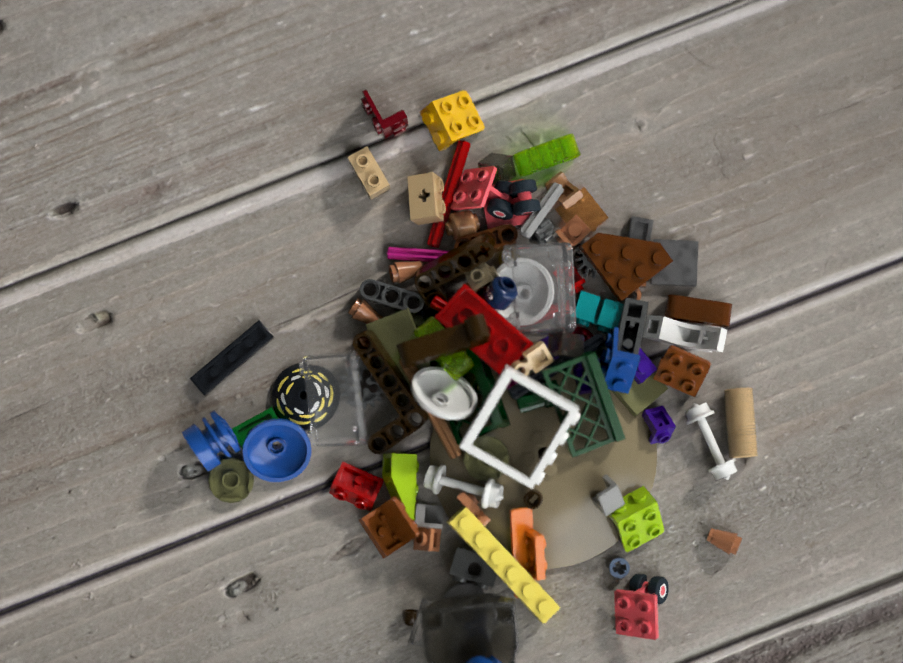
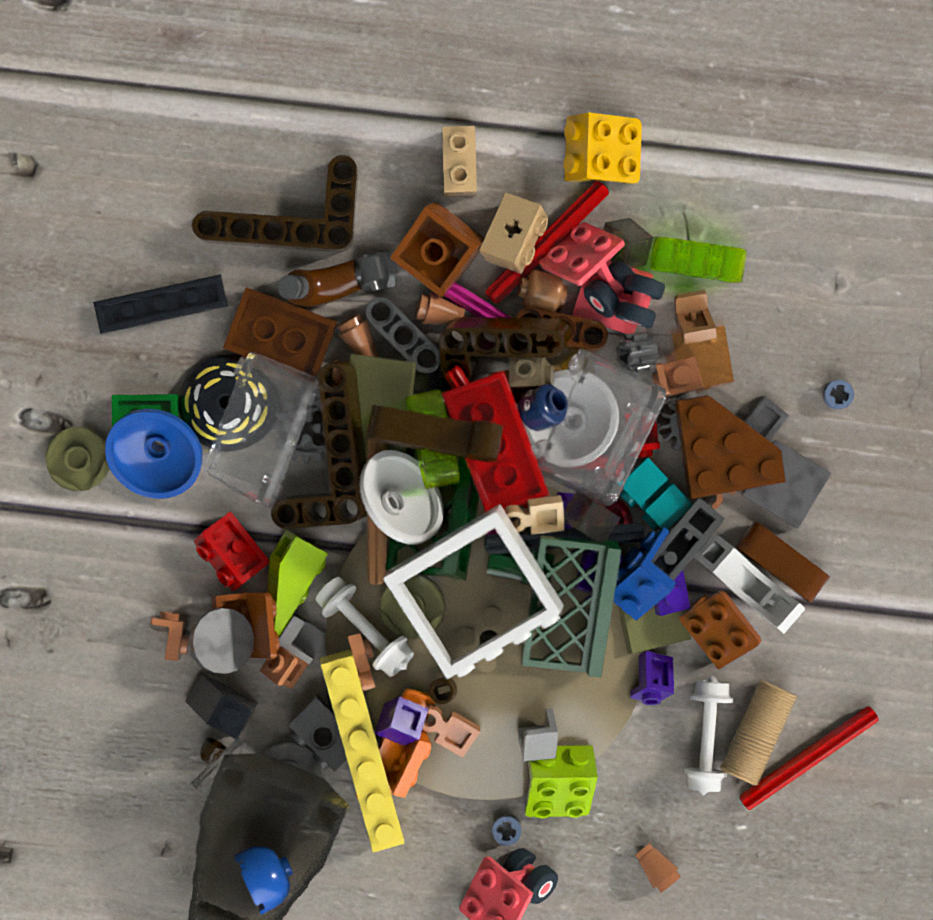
camera: 30 degrees right, 5 degrees up
blue wheel [182,410,241,472] -> none
dark red bracket [361,89,408,139] -> none
light grey axle [519,182,564,239] -> none
none -> nougat bracket [150,611,190,662]
none -> black slope [185,673,258,740]
none -> flat silver tile [189,608,255,674]
none -> dark brown beam [192,155,358,253]
none -> reddish brown plate [223,287,338,383]
none -> piece [278,250,398,307]
none -> dark purple panel [375,696,428,745]
none -> dark orange slope [390,201,485,298]
none -> nougat plate [422,704,480,758]
none -> red axle [739,706,879,810]
none -> sand blue bush [823,380,854,409]

